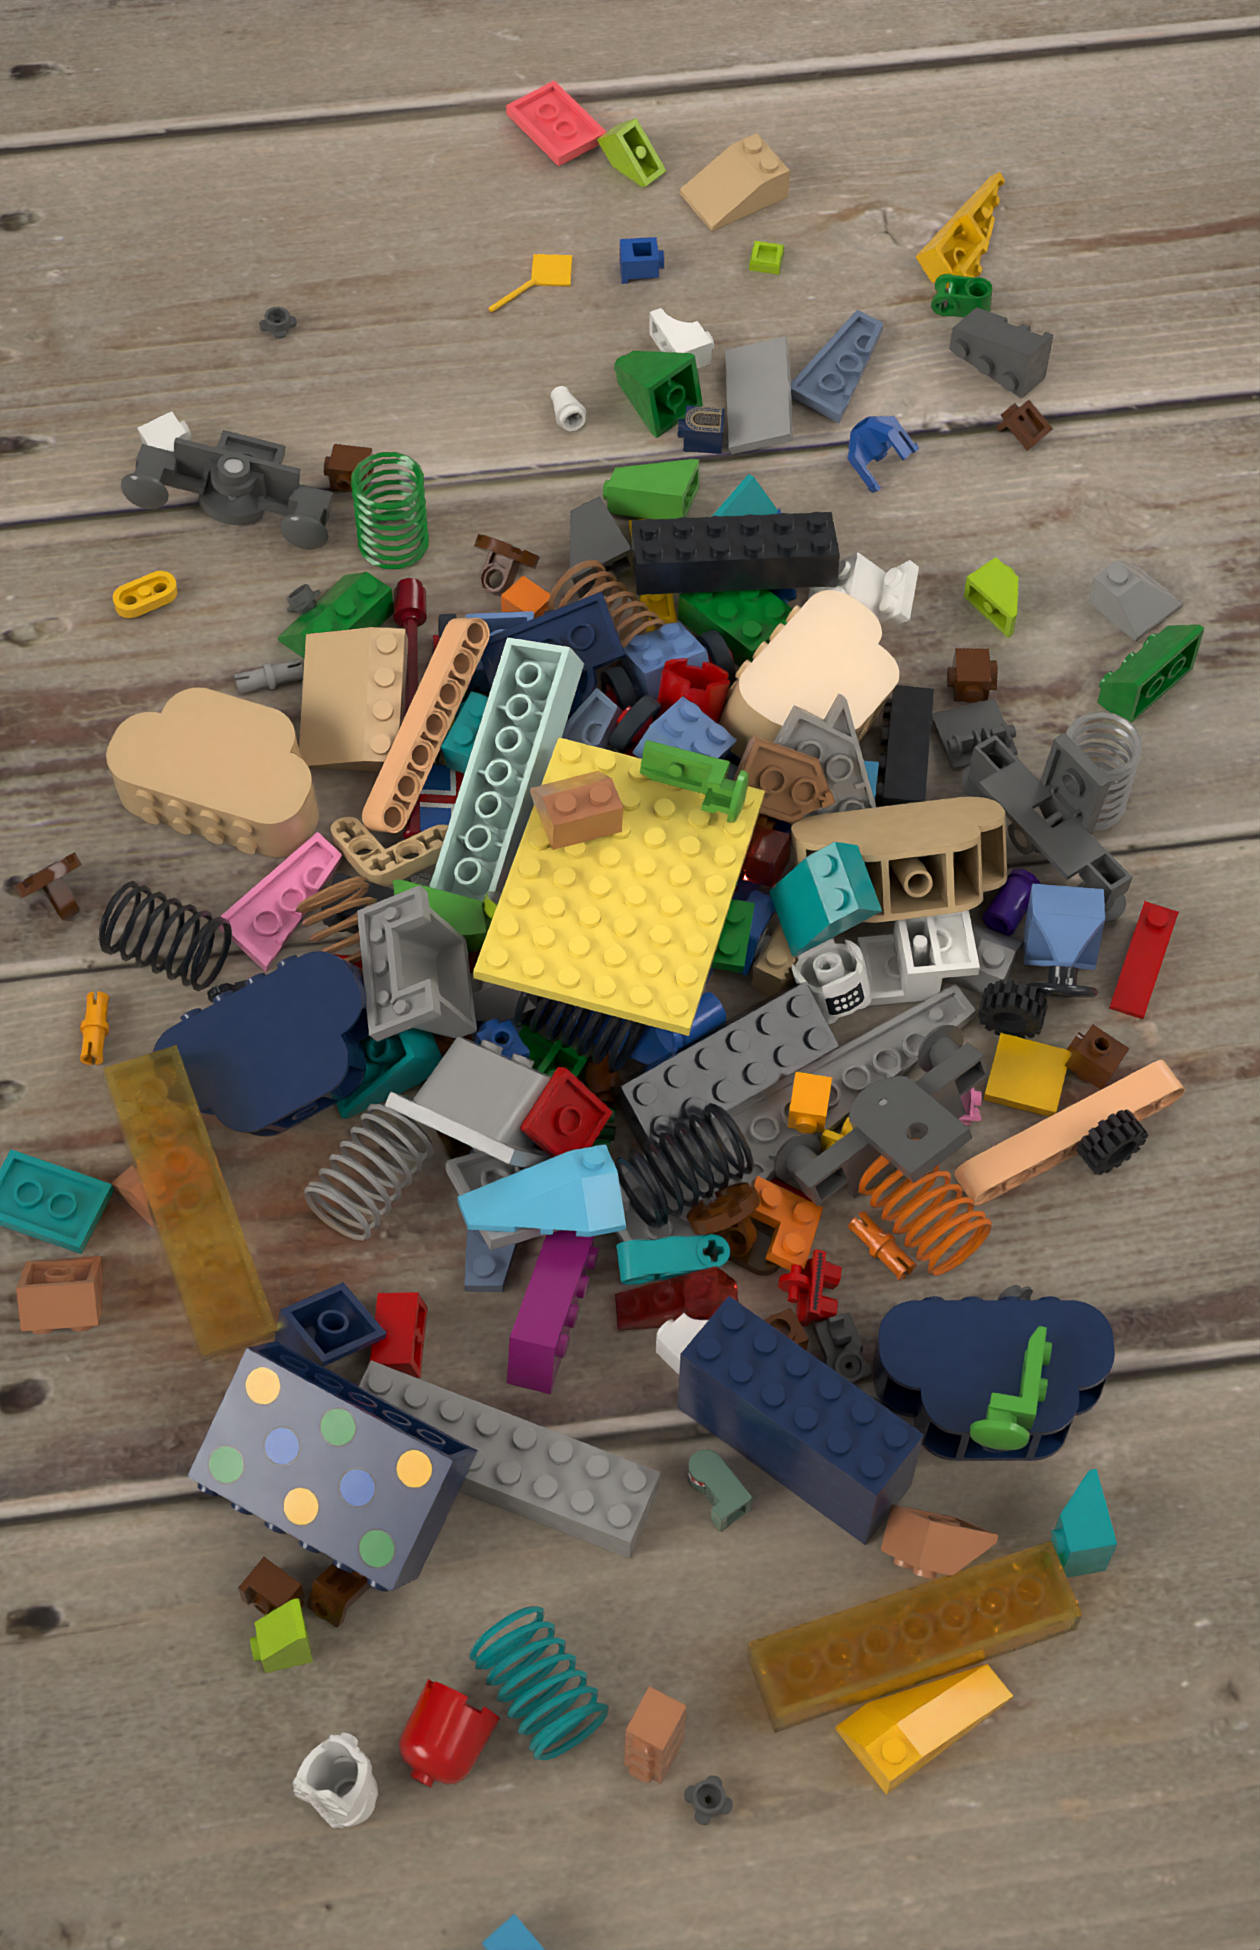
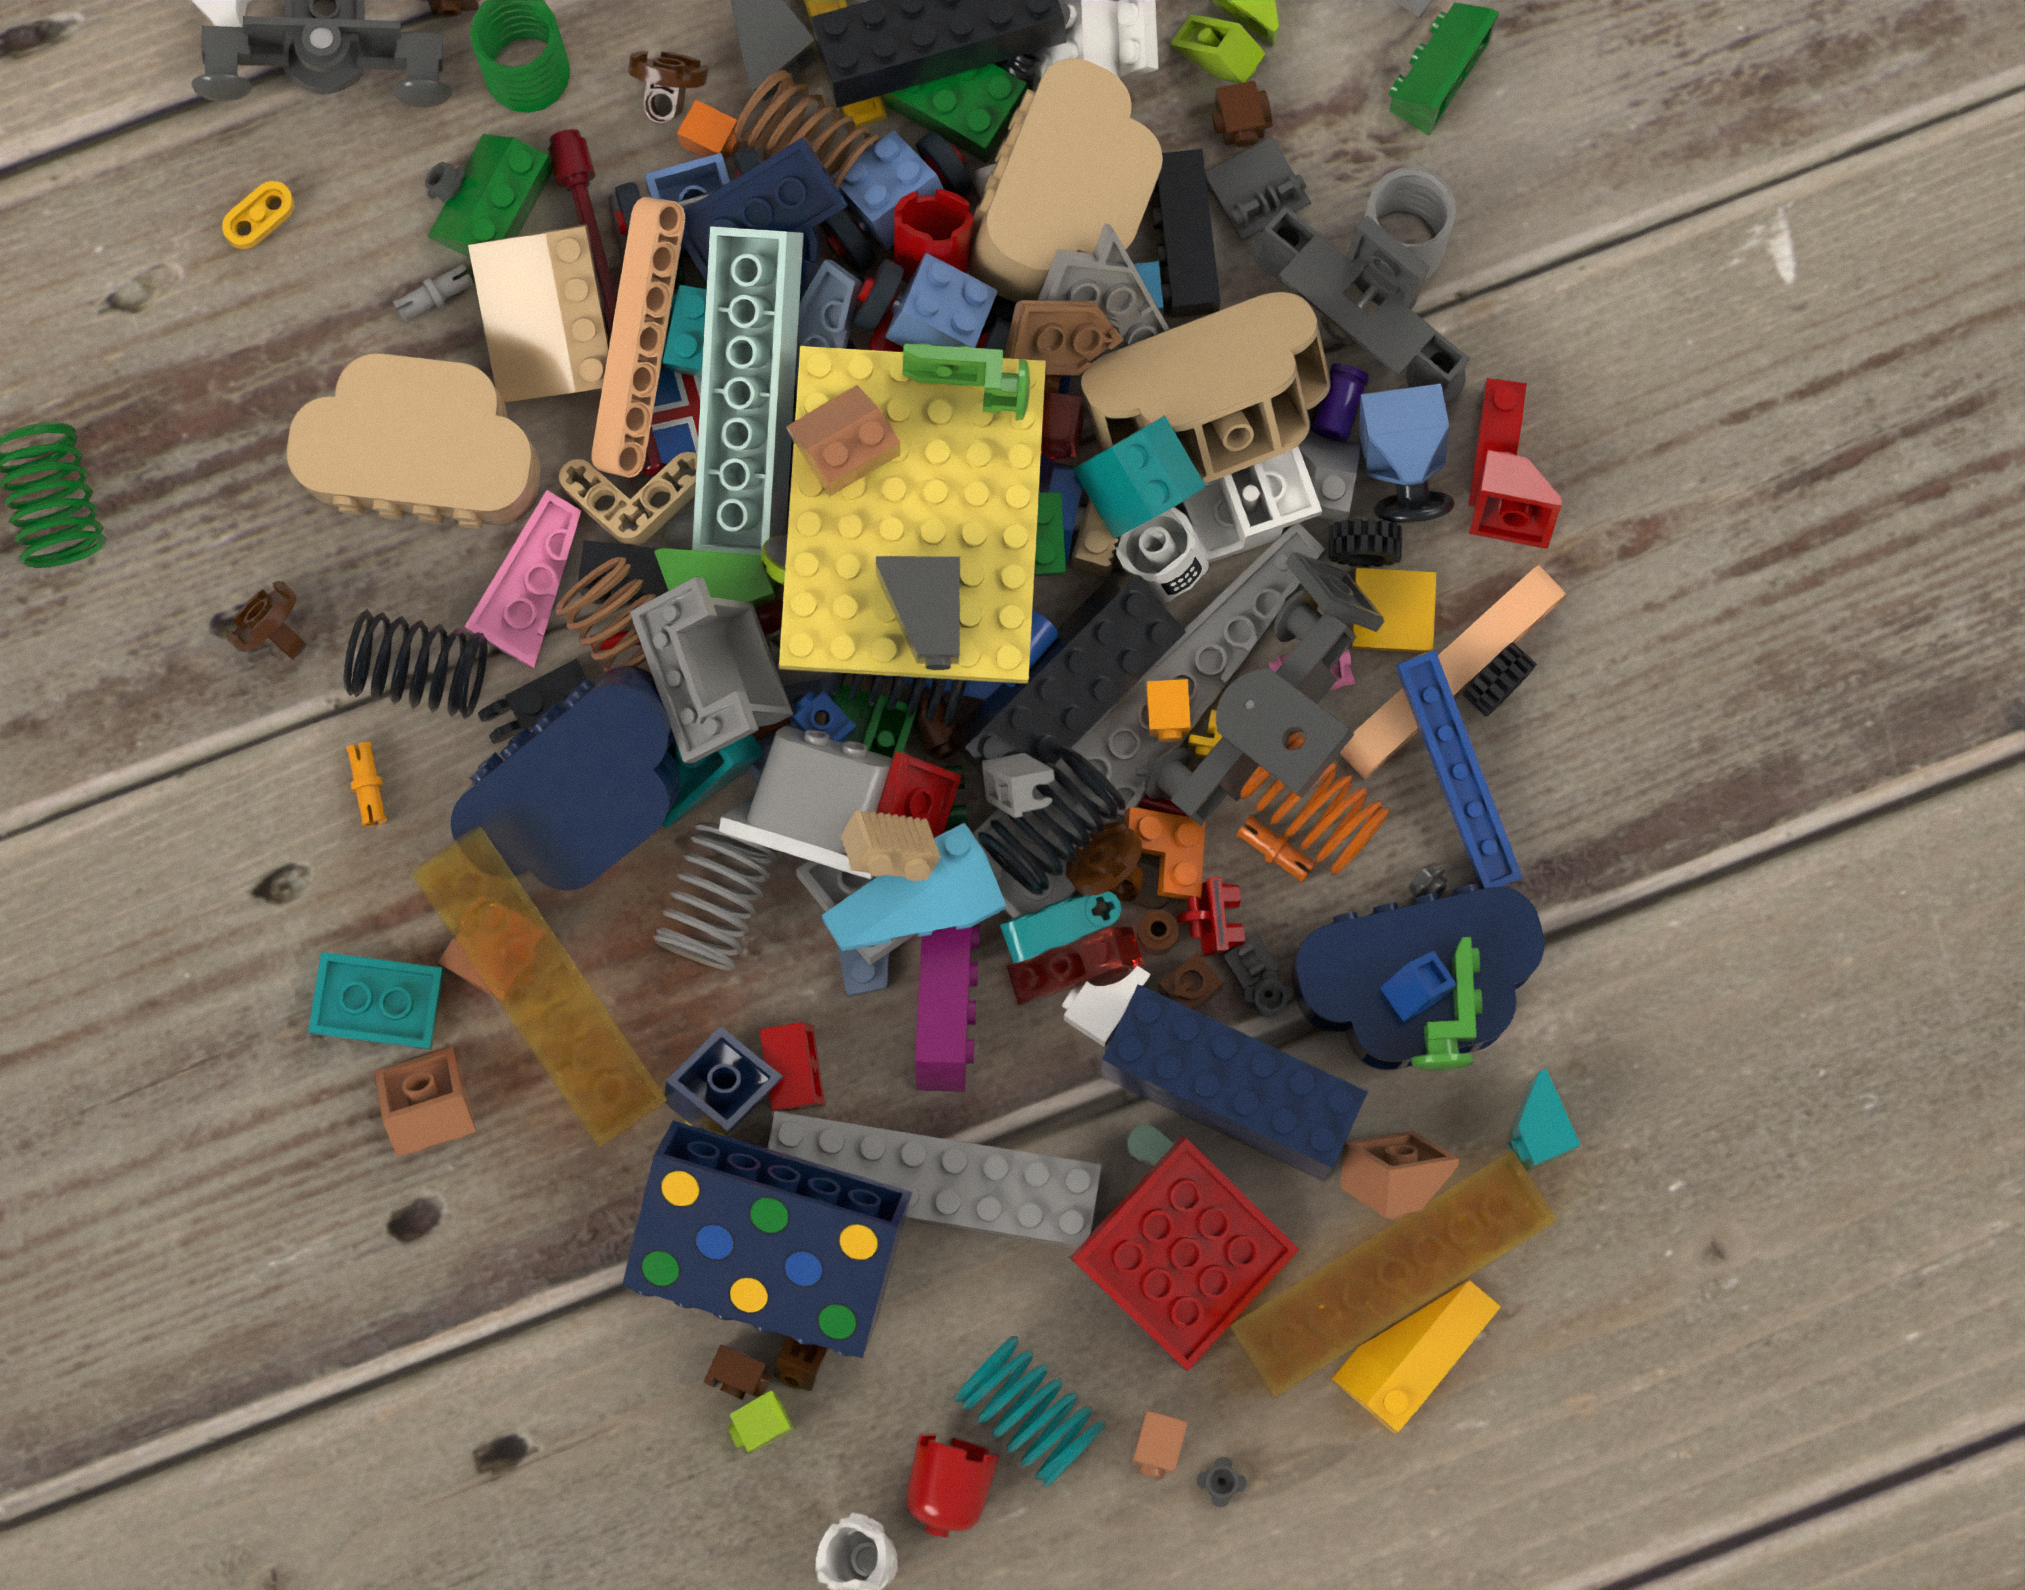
camera: 10 degrees left, 20 degrees up
reddish brown brick [1064,1024,1130,1090] -> none
none -> tan brick [841,809,941,881]
none -> dark grey slope [876,556,960,670]
none -> light grey hinge [982,753,1054,818]
none -> black bush [1001,53,1041,80]
none -> red plate [1069,1136,1299,1371]
none -> reddish brown brick [1137,910,1179,956]
none -> lime slope [1169,14,1266,83]
none -> dark grey tile [1285,552,1385,632]
none -> blue brick [1380,951,1457,1022]
none -> blue plate [1395,650,1523,889]
none -> red slope [1469,450,1562,549]

